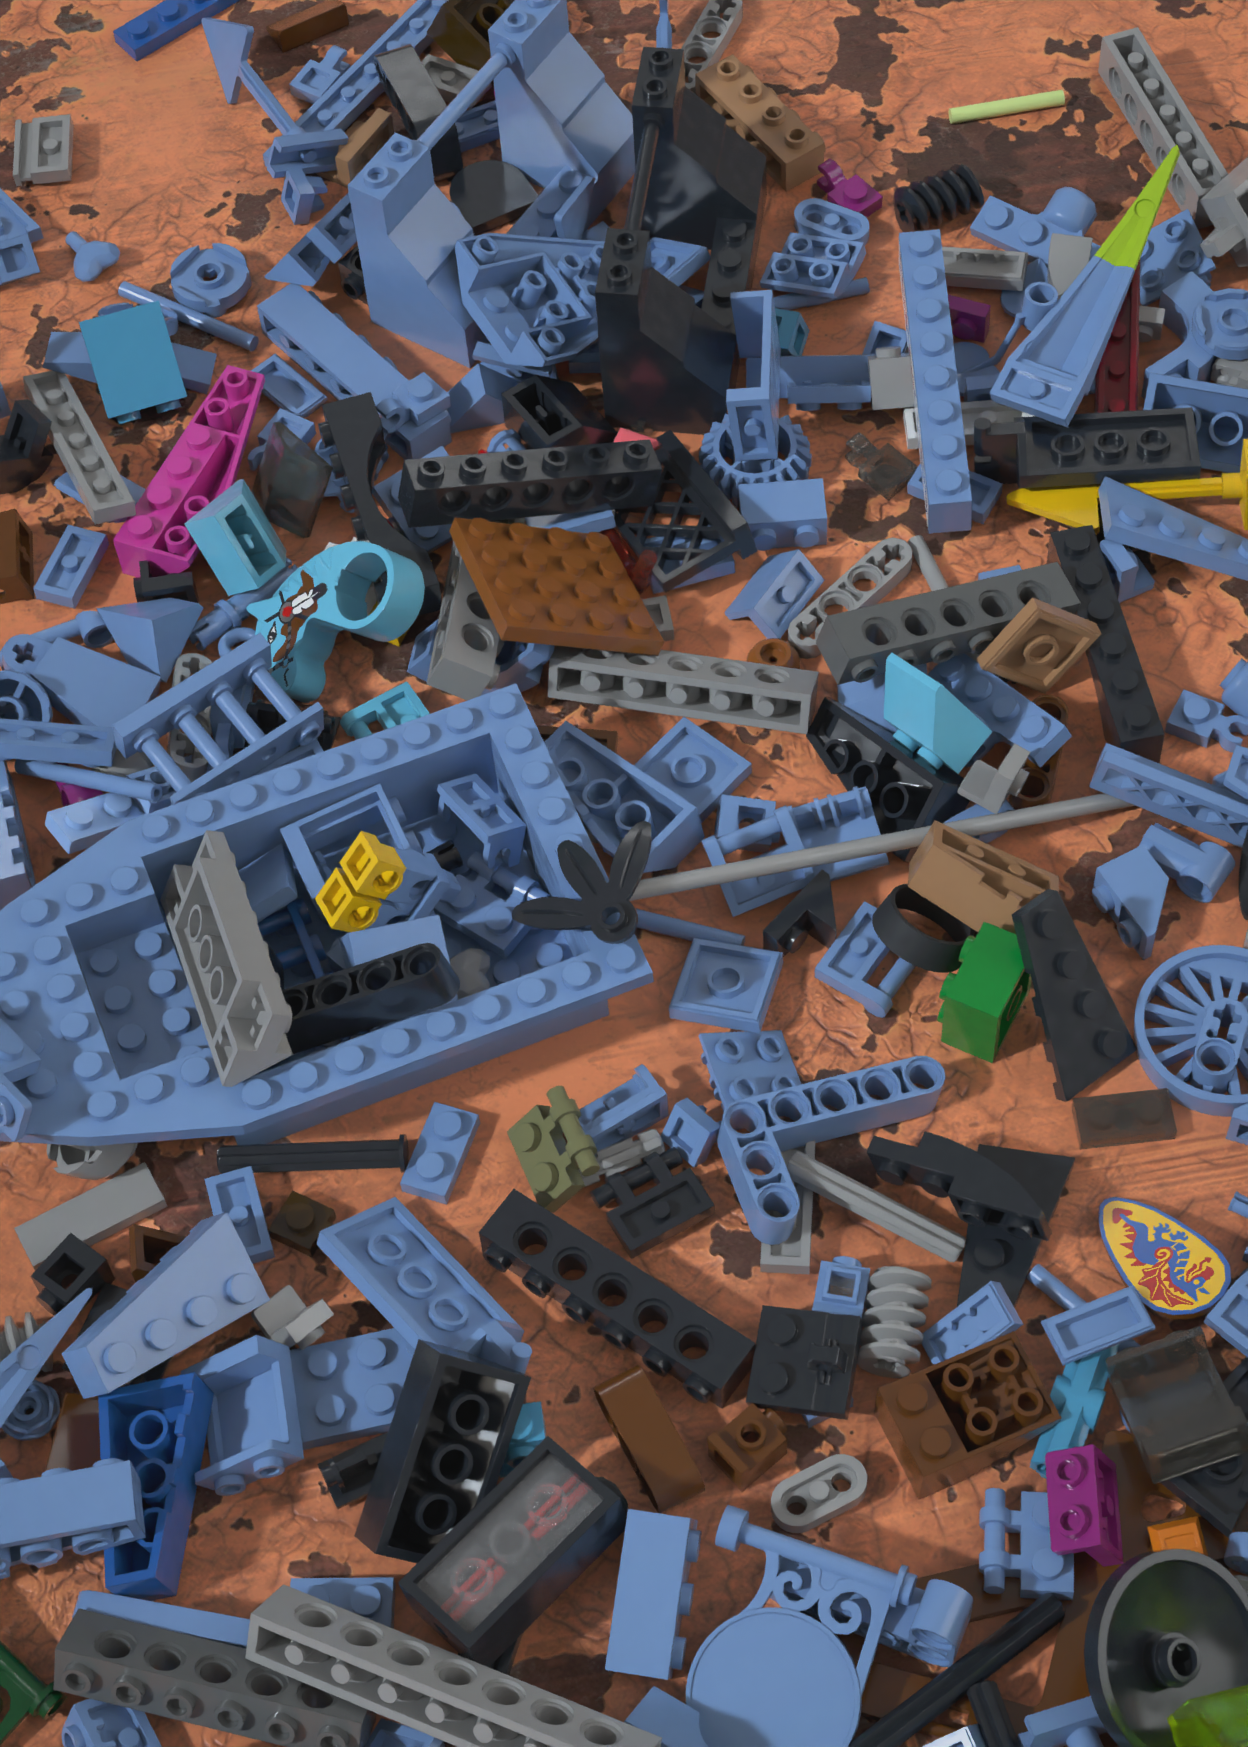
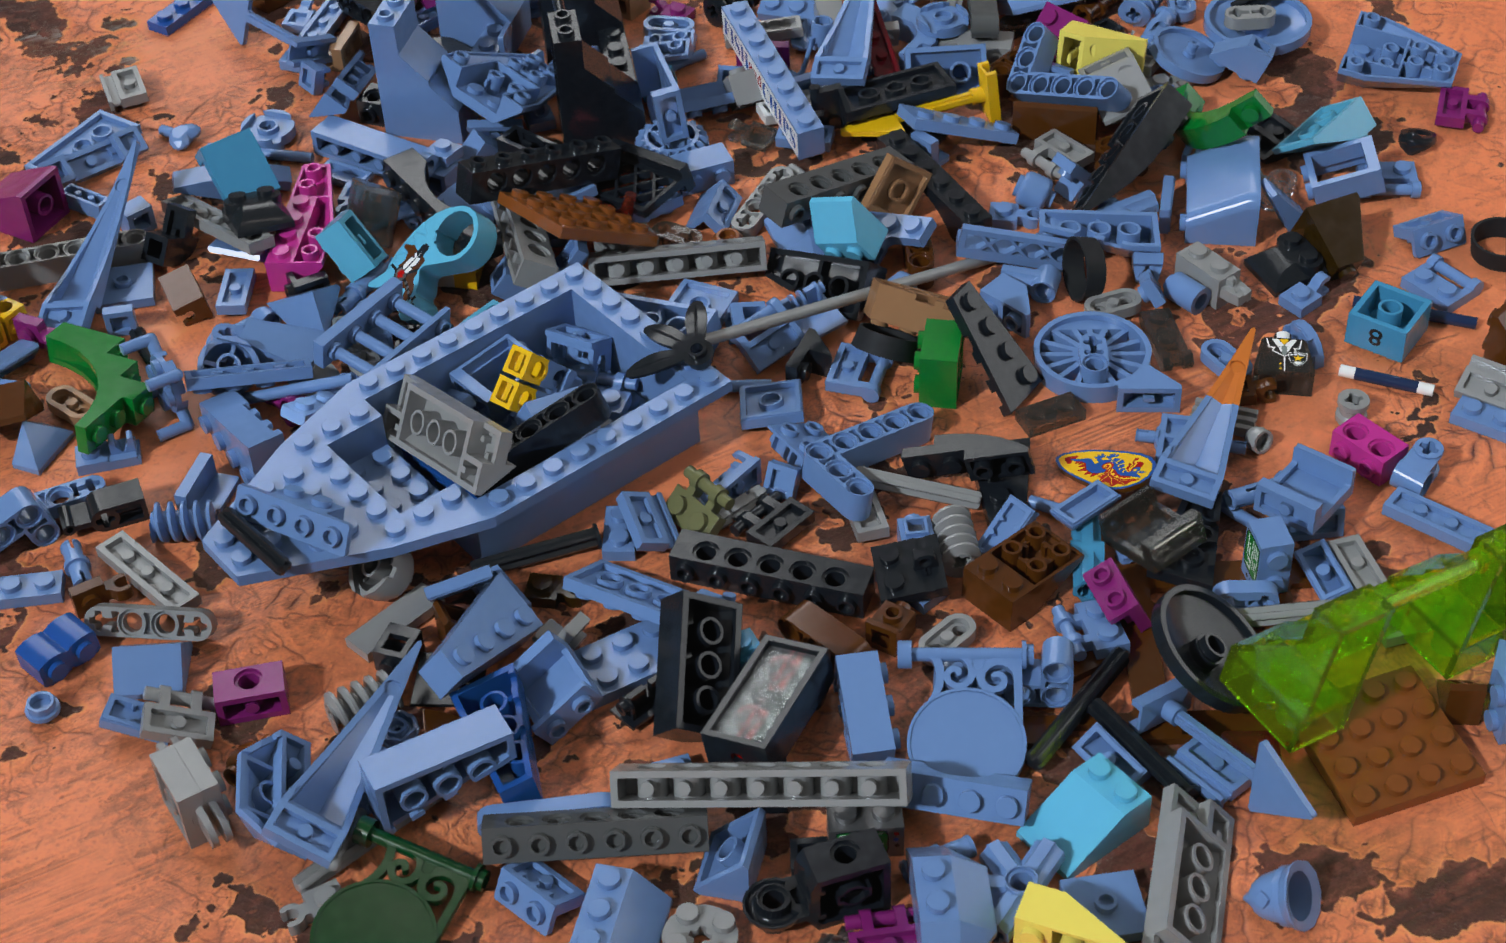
camera: 20 degrees left, 15 degrees down
light grey bracket [958,743,1030,815] -> none
none -> black slope [222,186,295,239]
none -> medium blue tile [423,565,494,603]
none -> medium blue plate [616,491,679,552]
none -> clear smoke beam [652,221,703,245]

